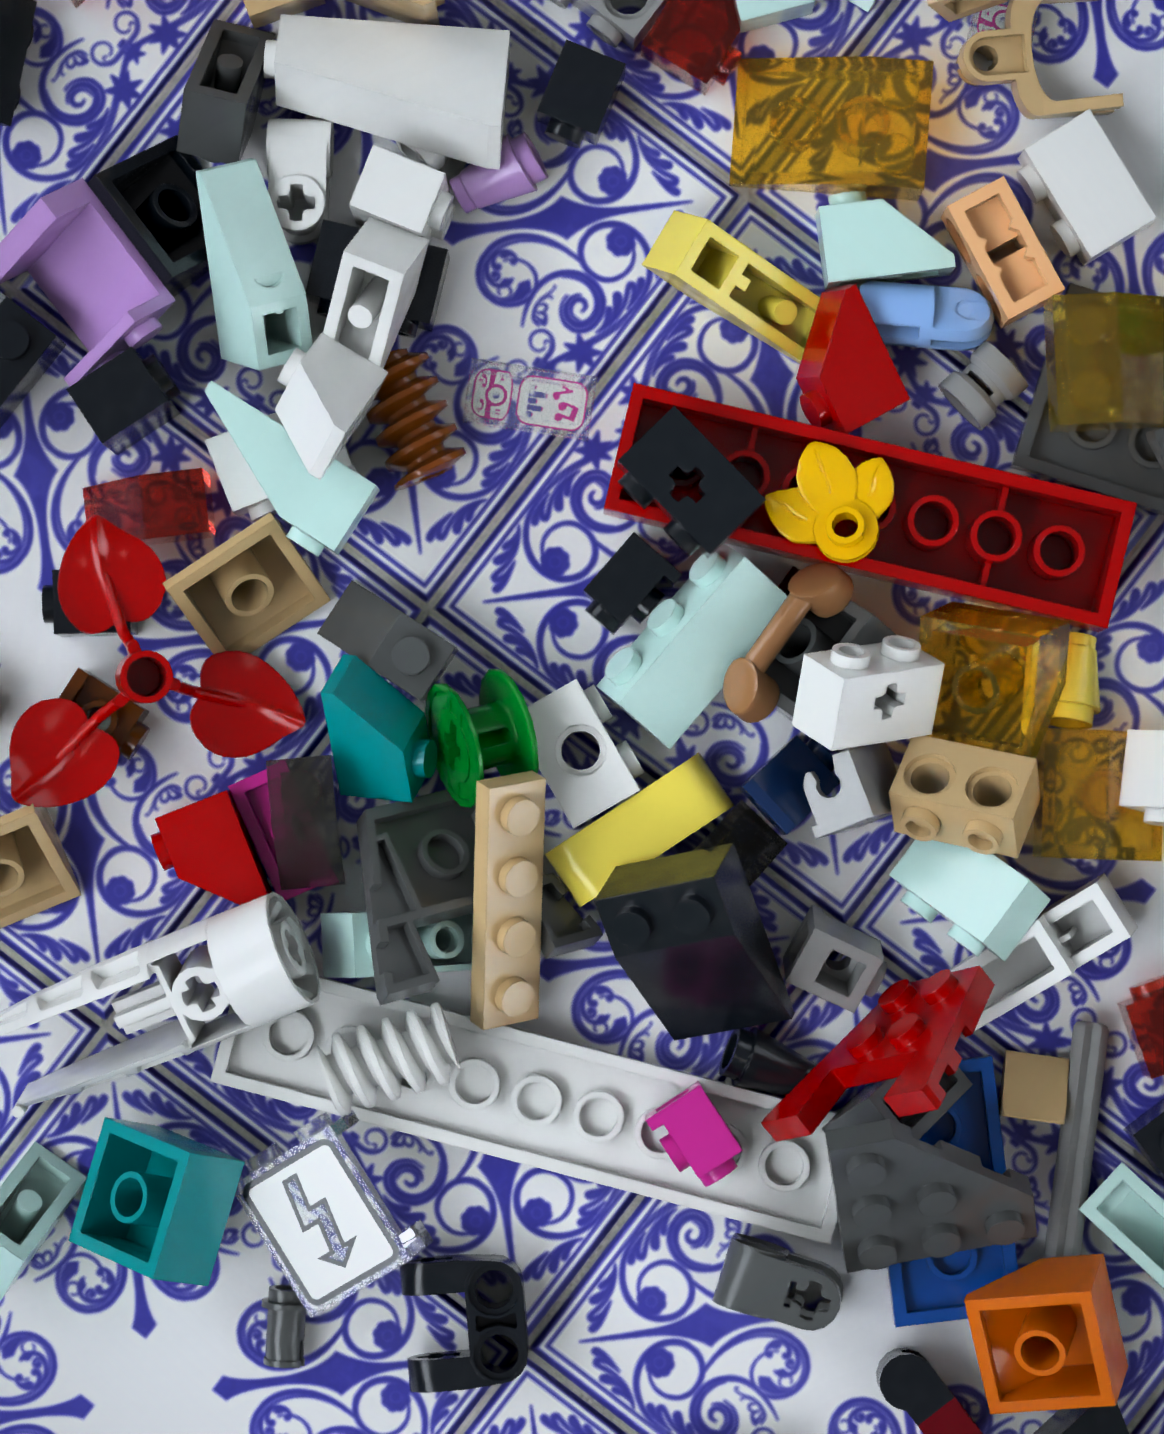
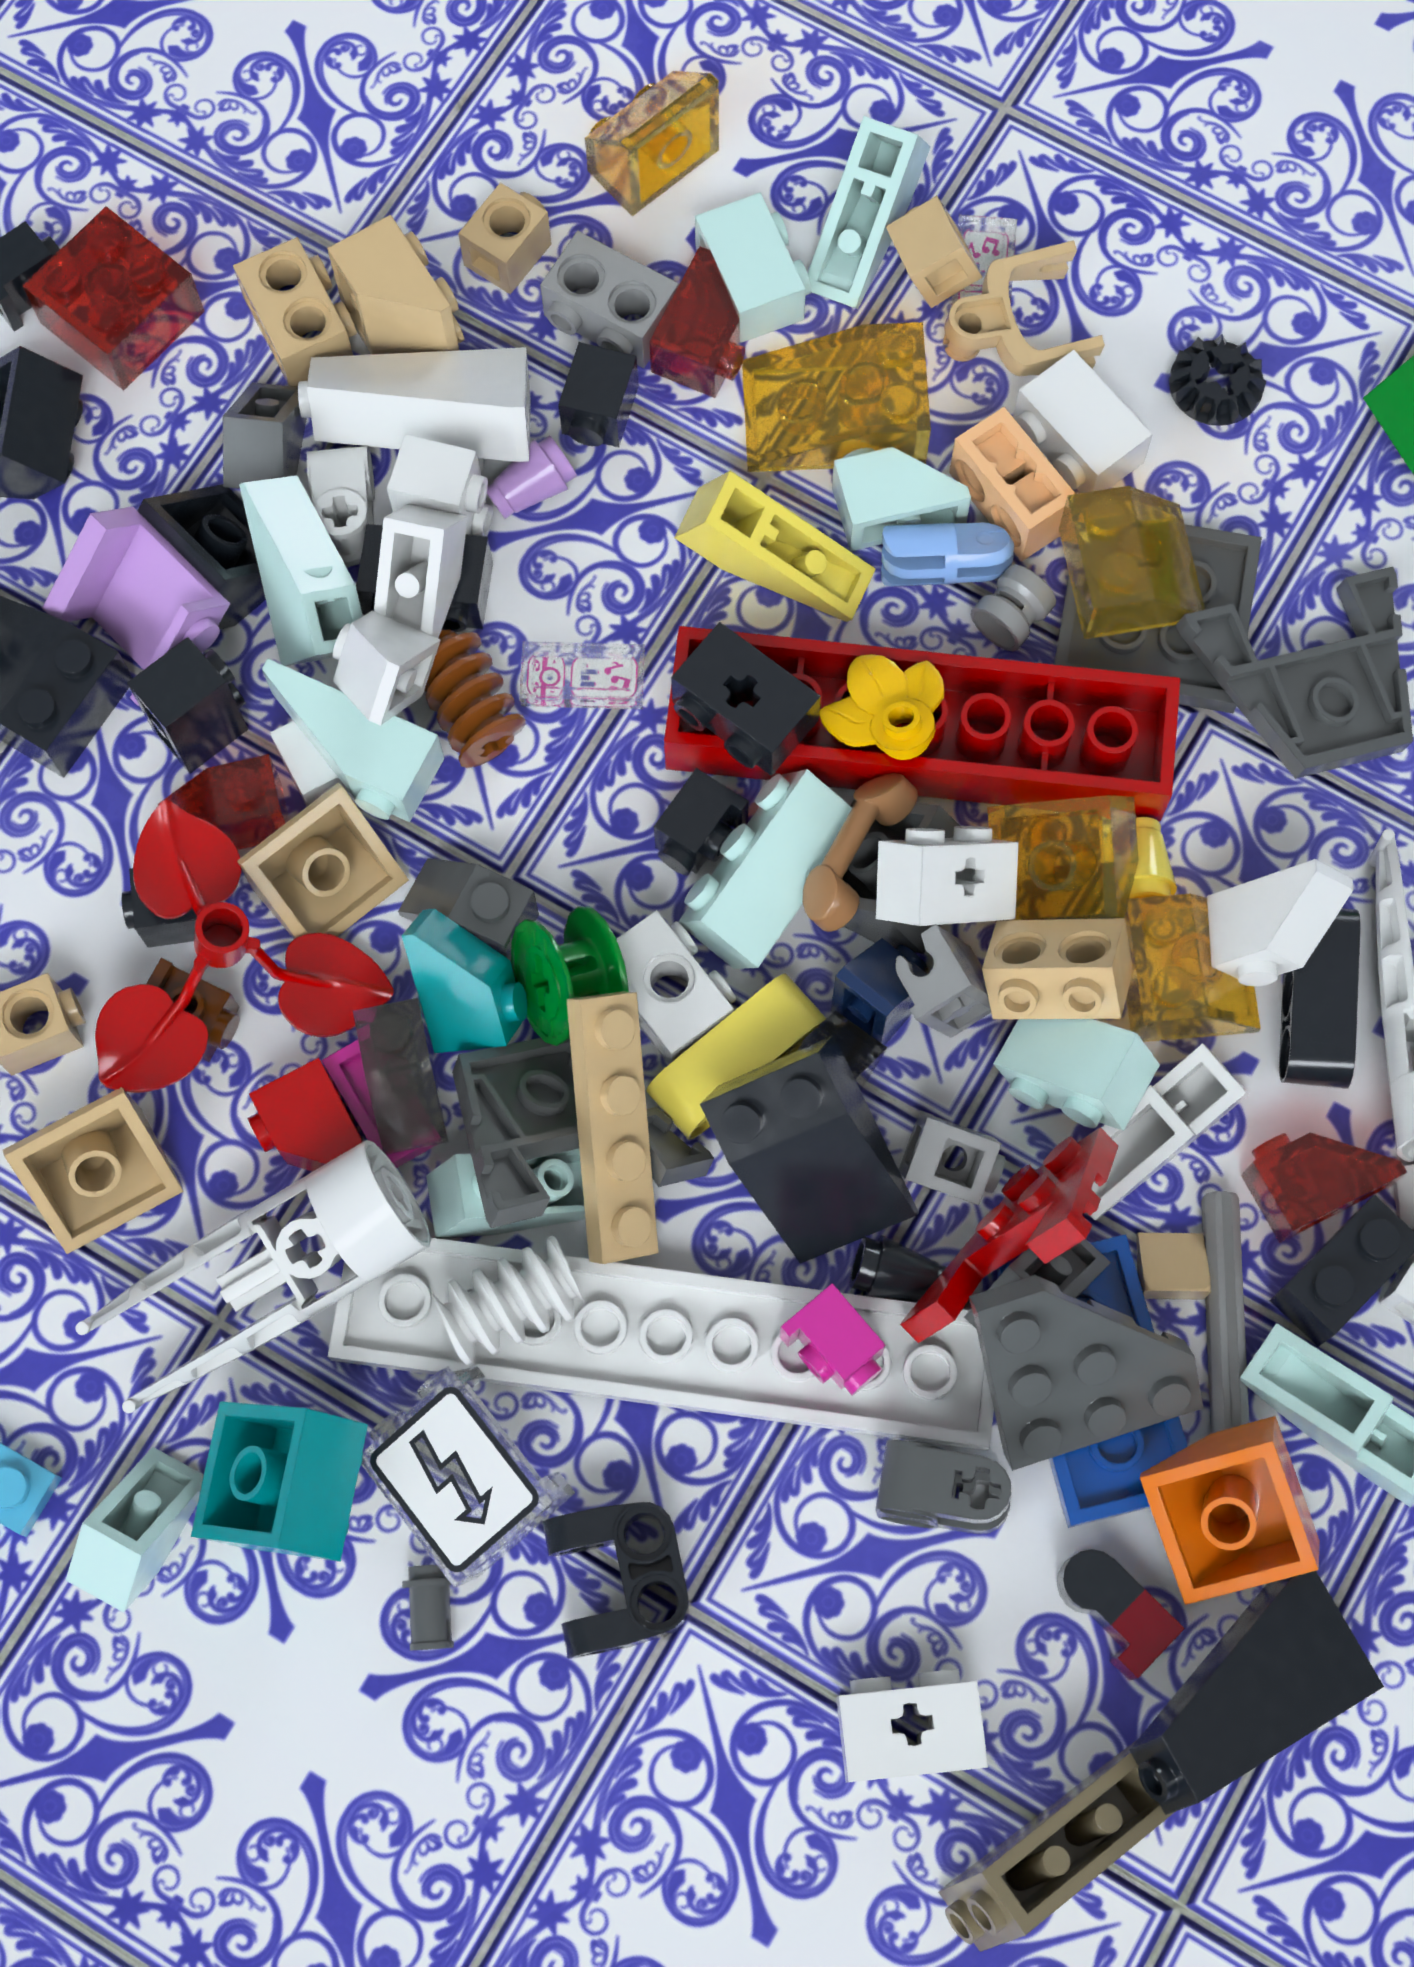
camera: 10 degrees left, 15 degrees down
red slope [796,284,910,434] -> none

